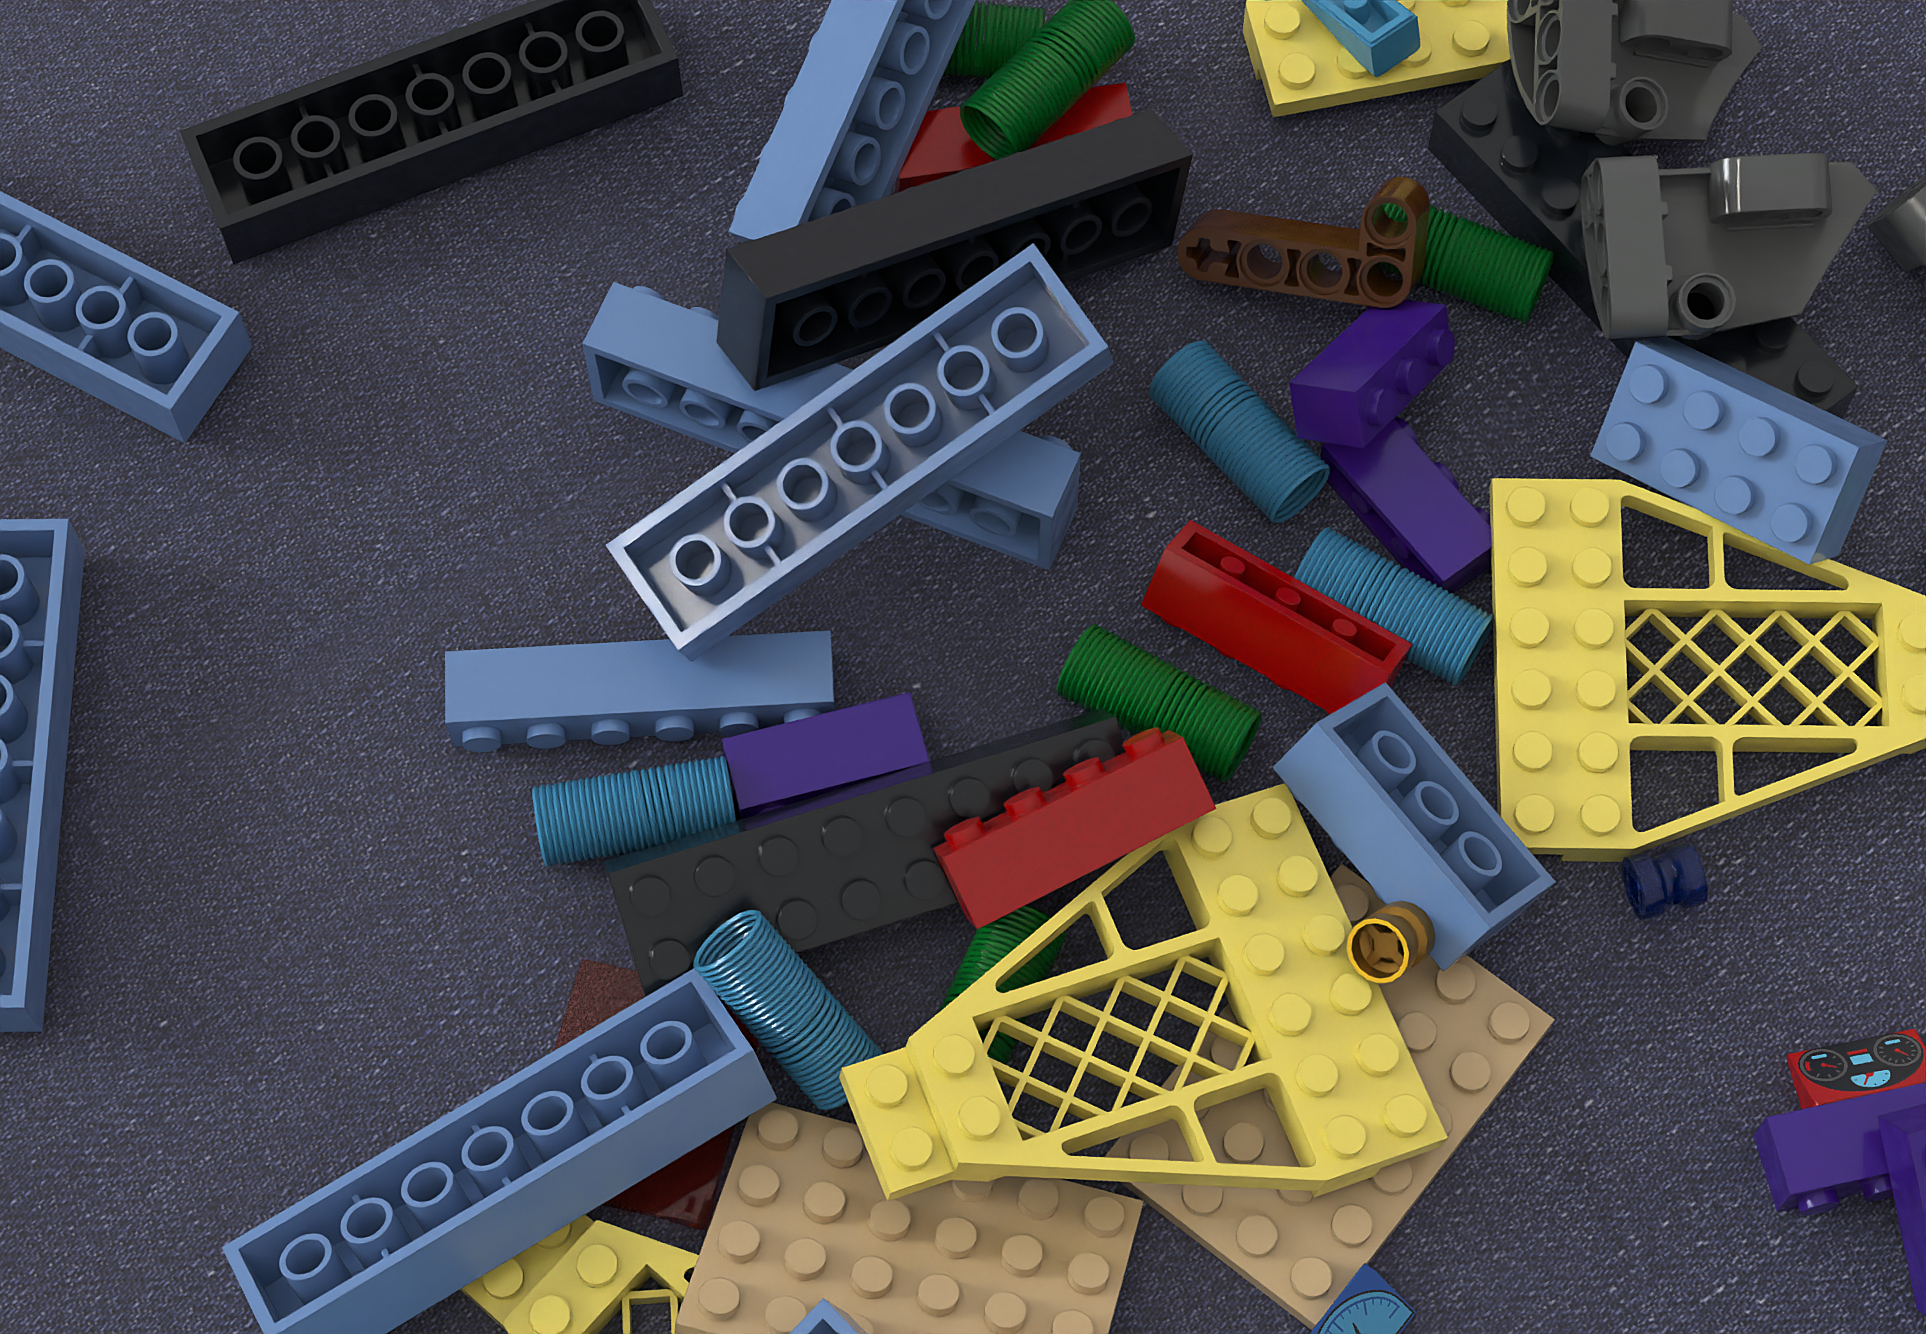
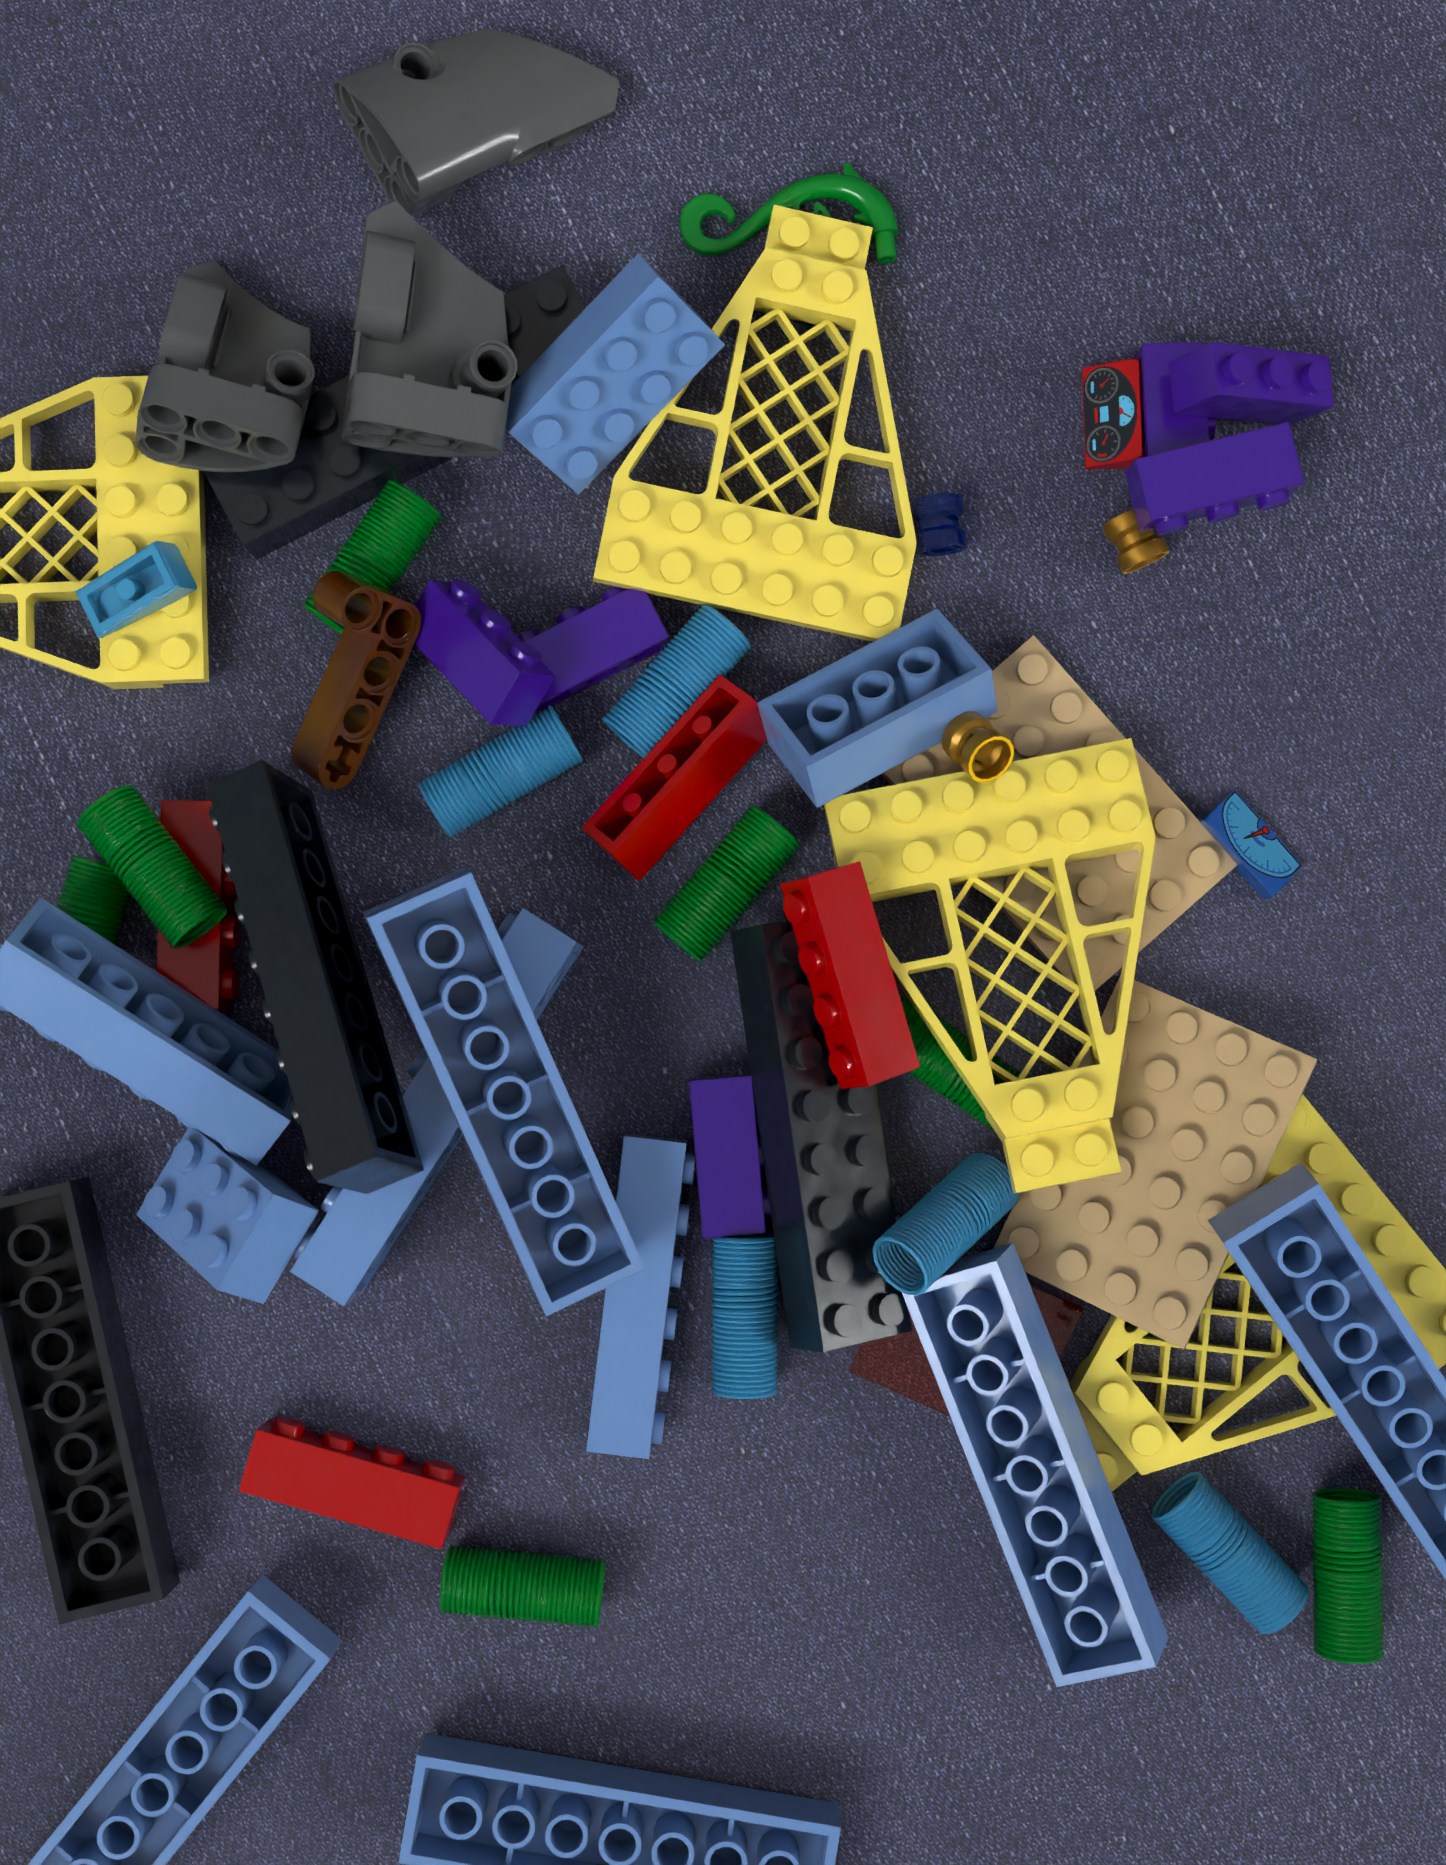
camera: 80 degrees left, 20 degrees up
none -> medium blue brick [136,1127,319,1304]
none -> red brick [239,1416,466,1549]
none -> green piece [439,1544,605,1629]
none -> pearl gold wheel [1102,509,1170,574]
none -> dark purple brick [1124,422,1305,536]

